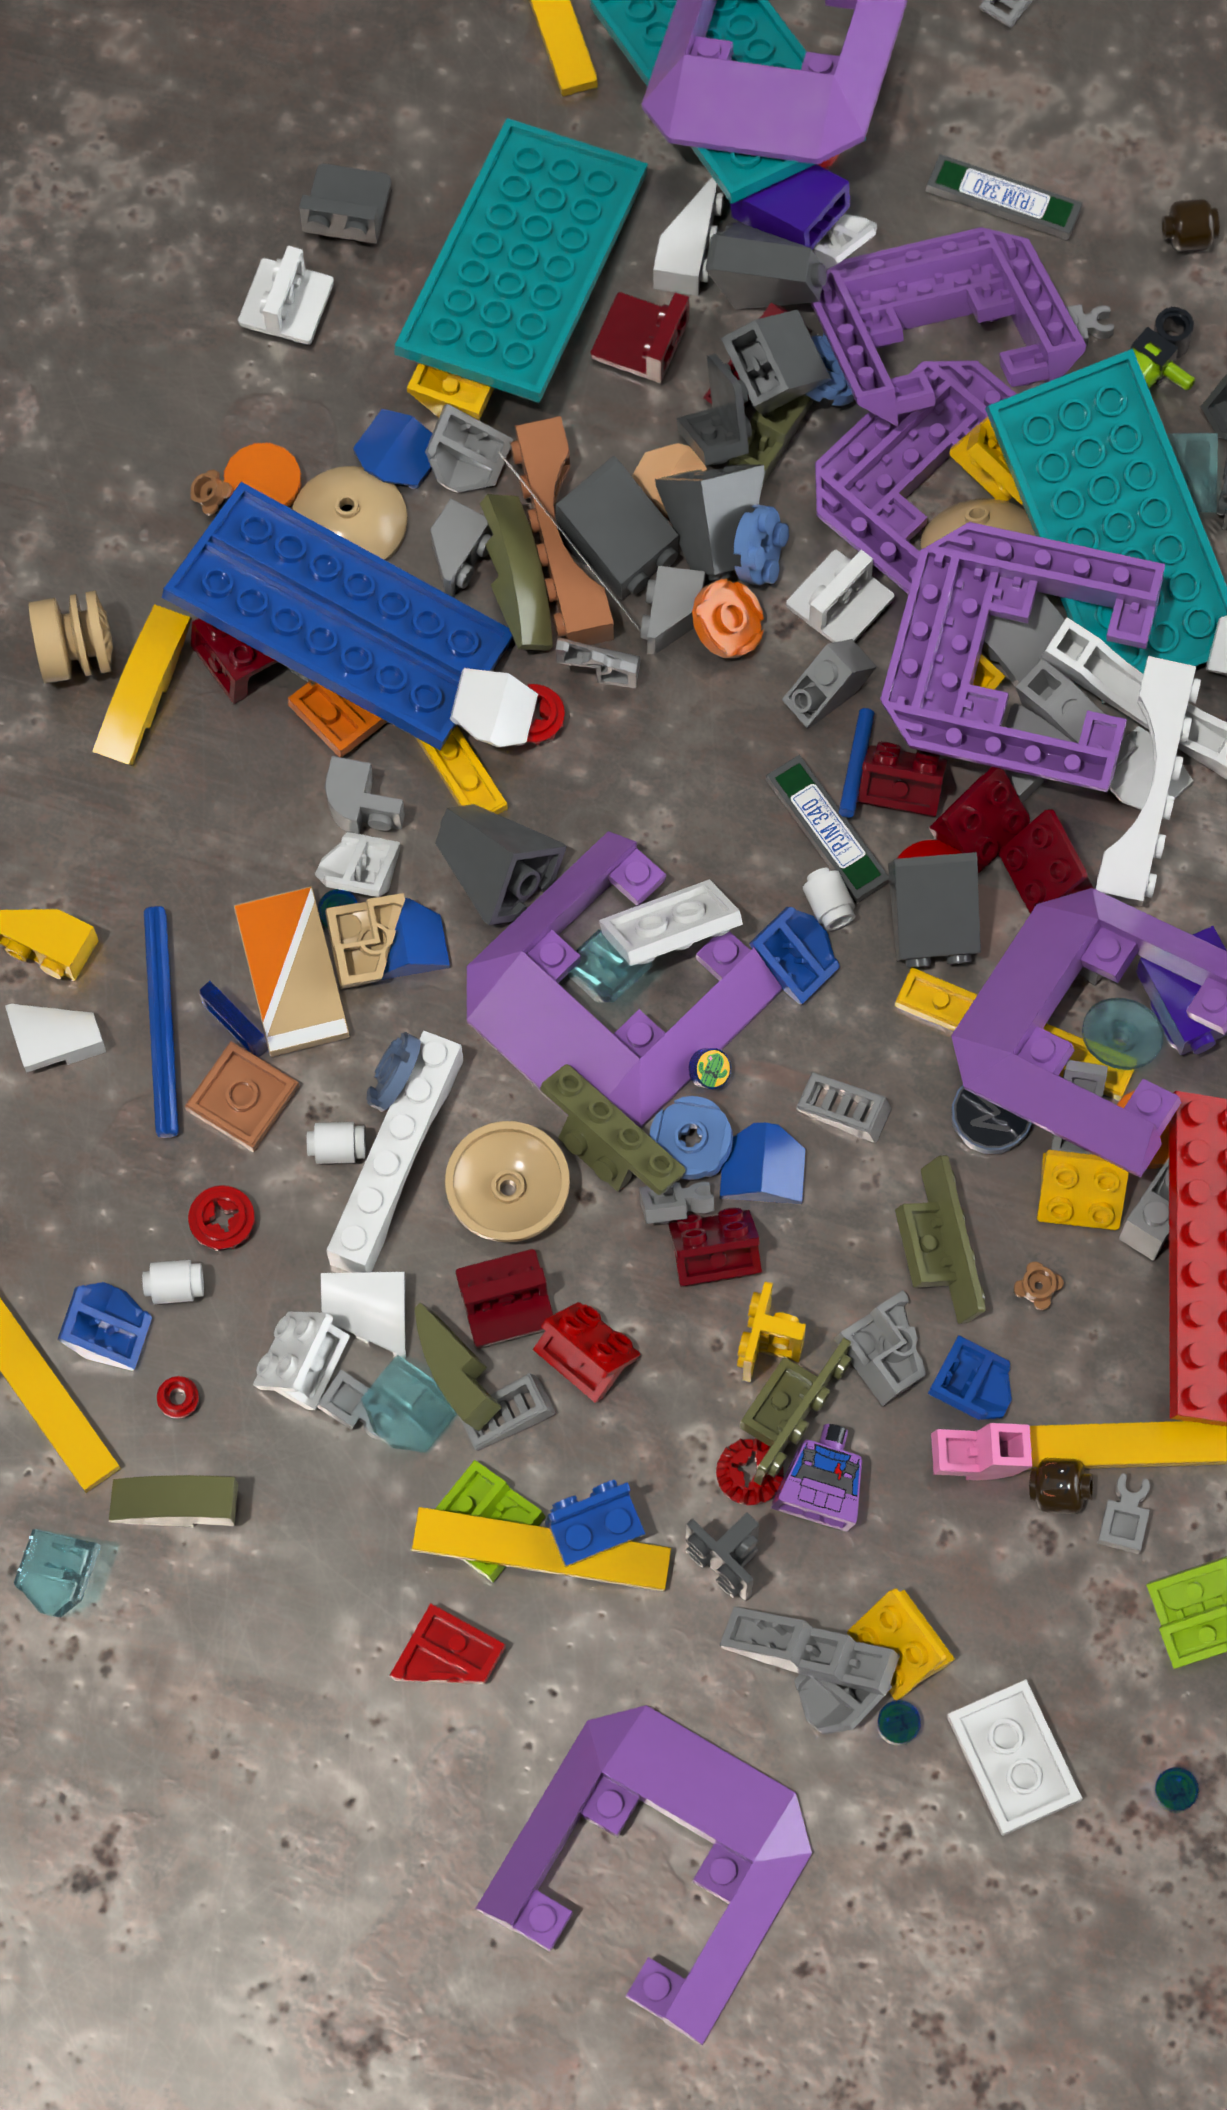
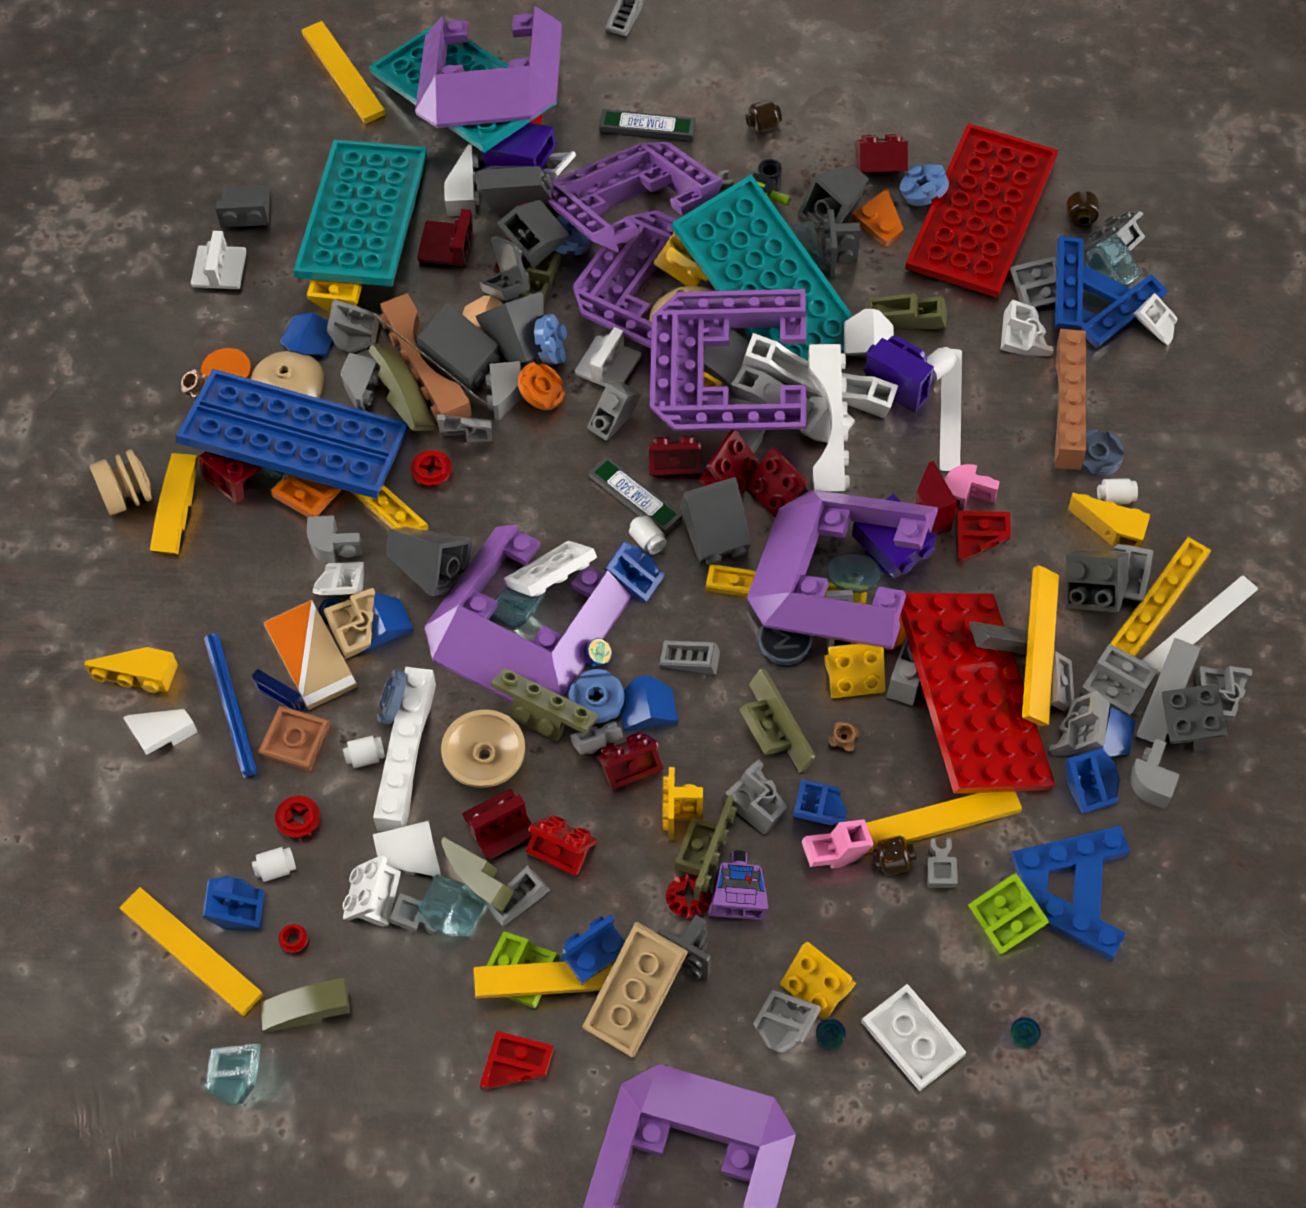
camera: 15 degrees left, 10 degrees down
white slope [450,668,538,748] -> none
light grey slope [719,1606,900,1696] -> none
blue bar [839,708,875,818] -> none
none -> tan tile [582,922,688,1057]

